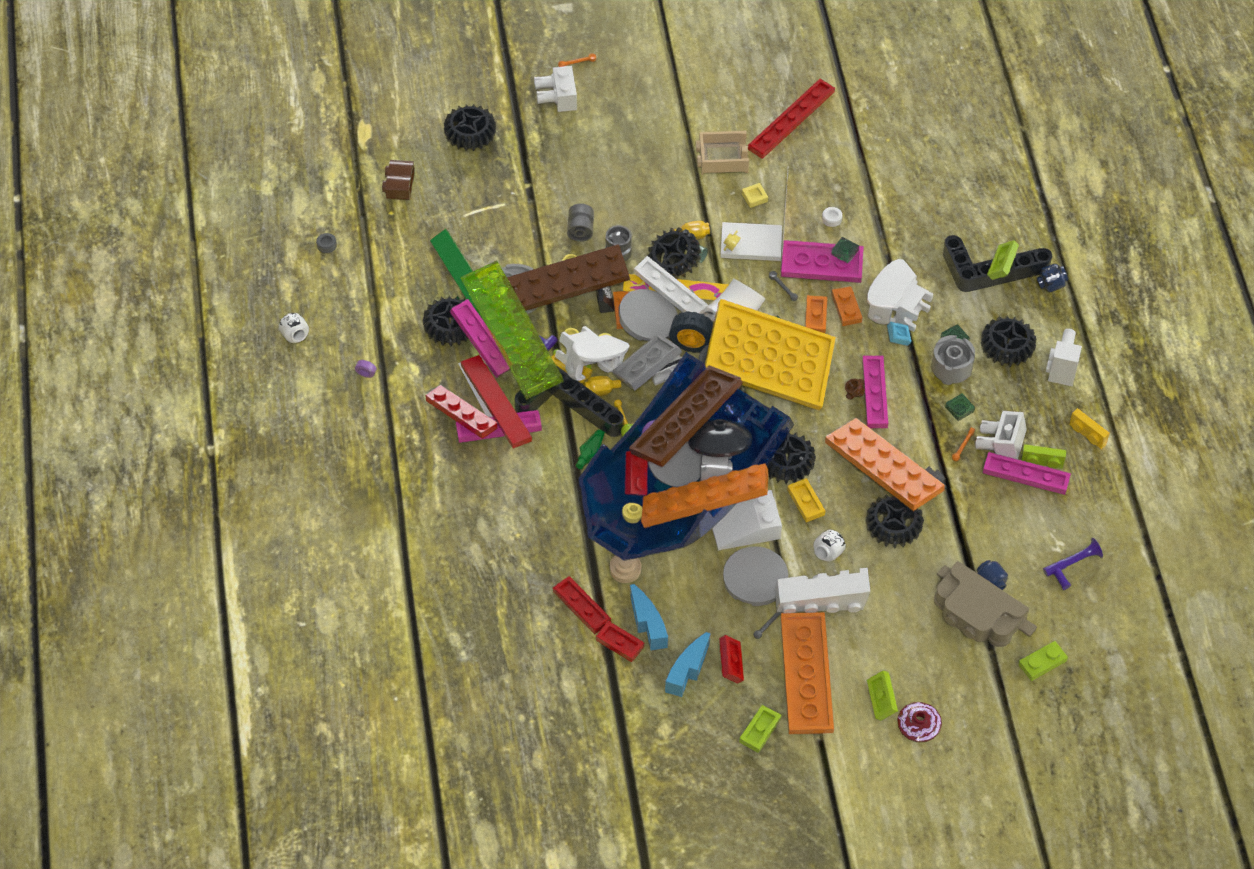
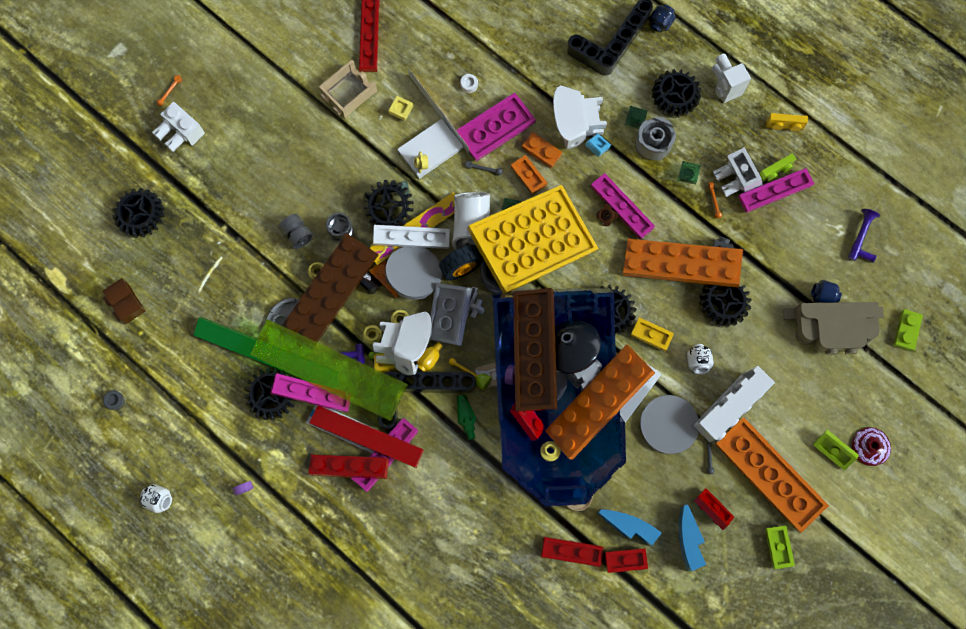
camera: 40 degrees left, 20 degrees up
yellow plant [674,220,710,240] -> none
clear green plate [831,237,859,263] -> none
lime plate [987,240,1019,280] -> none

